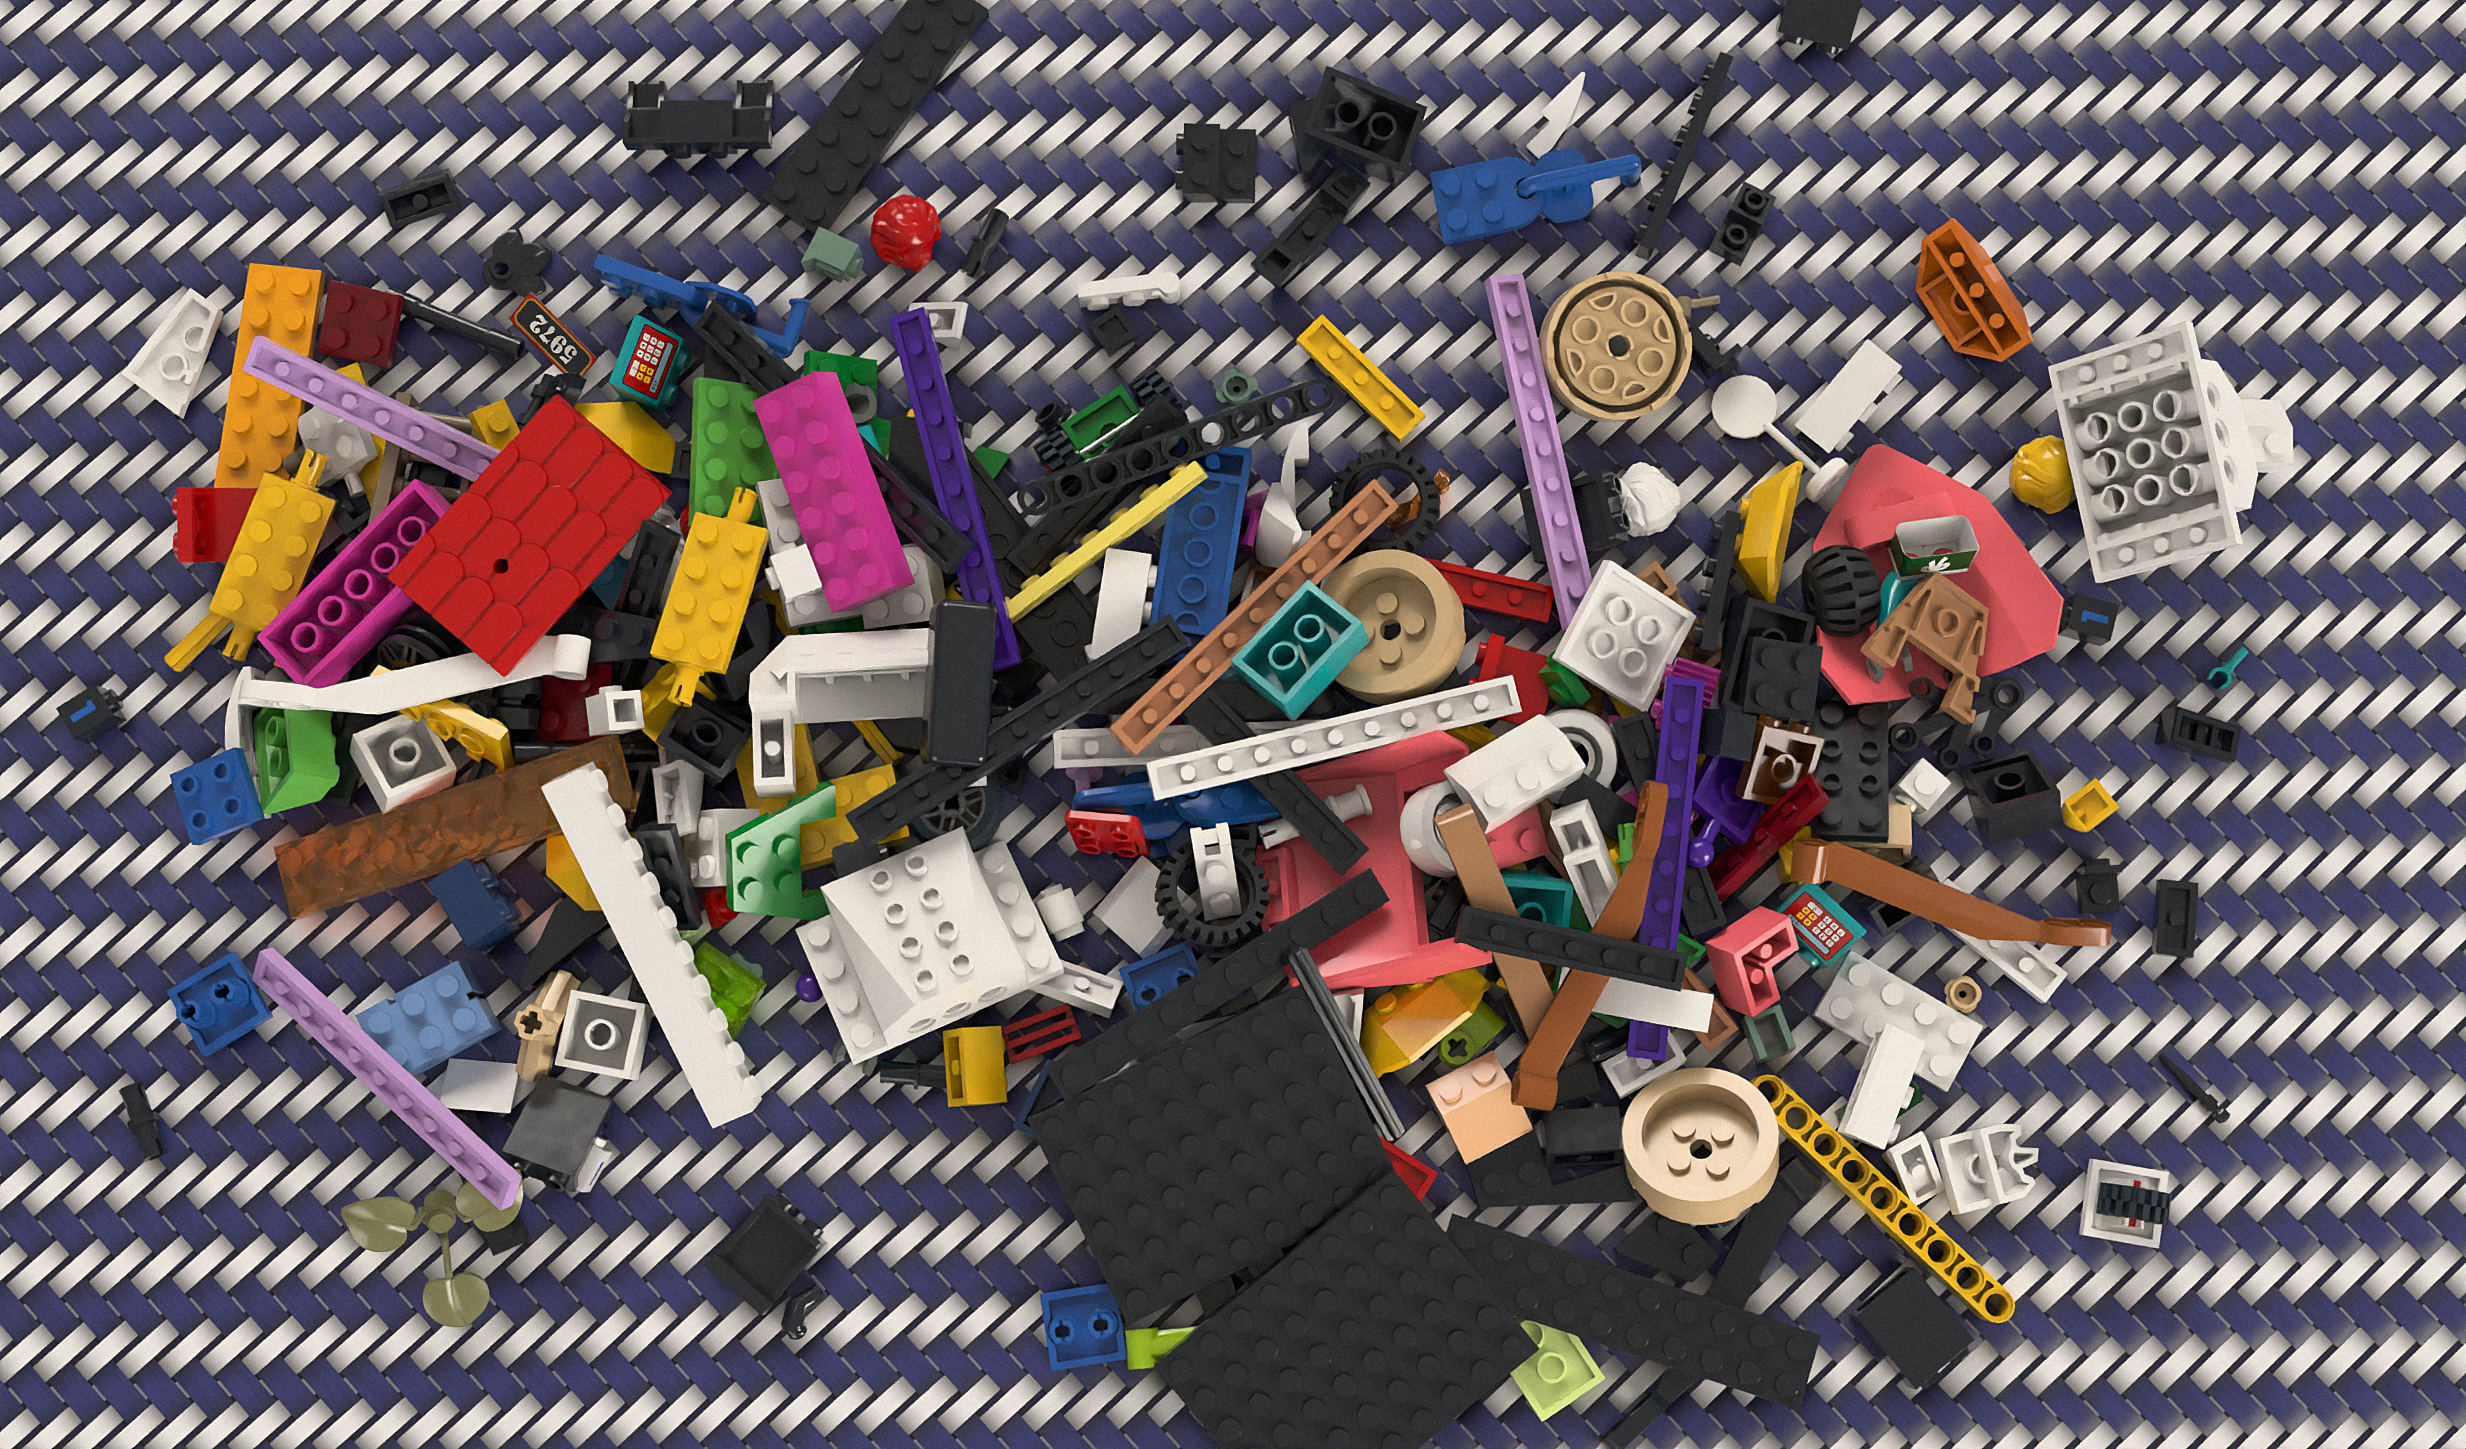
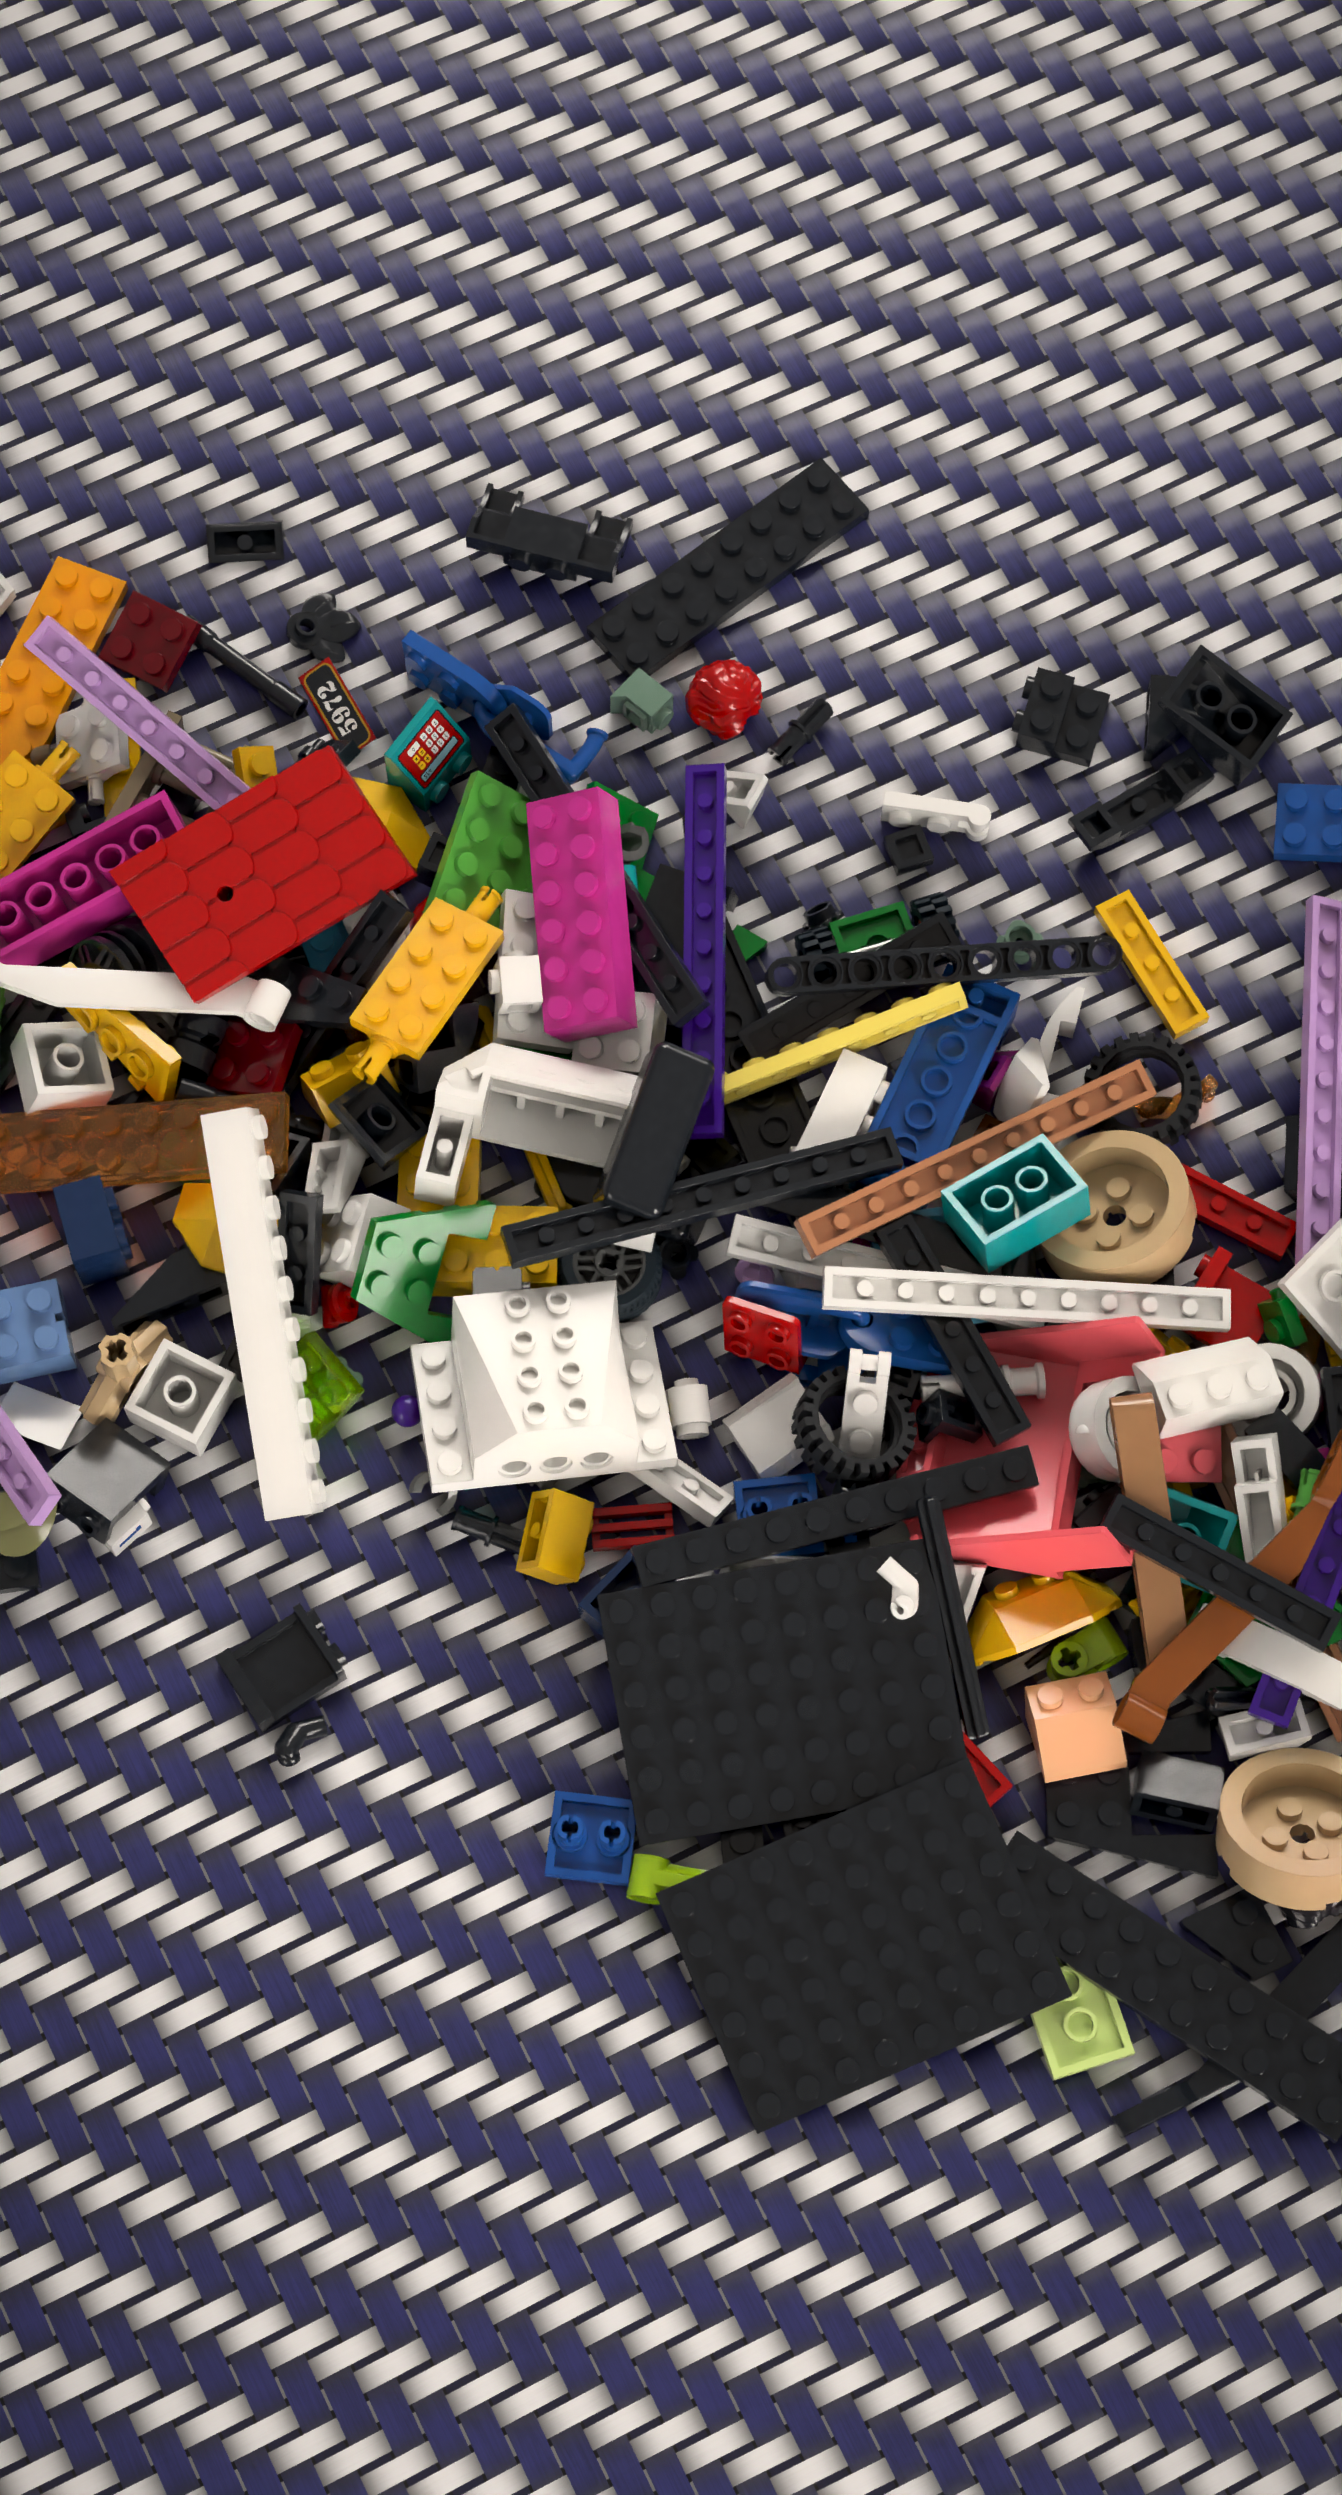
camera: 15 degrees right, 10 degrees down
white brick [585,686,644,736] -> none
none -> white arm [876,1556,919,1620]
none -> black bracket [915,1388,983,1443]

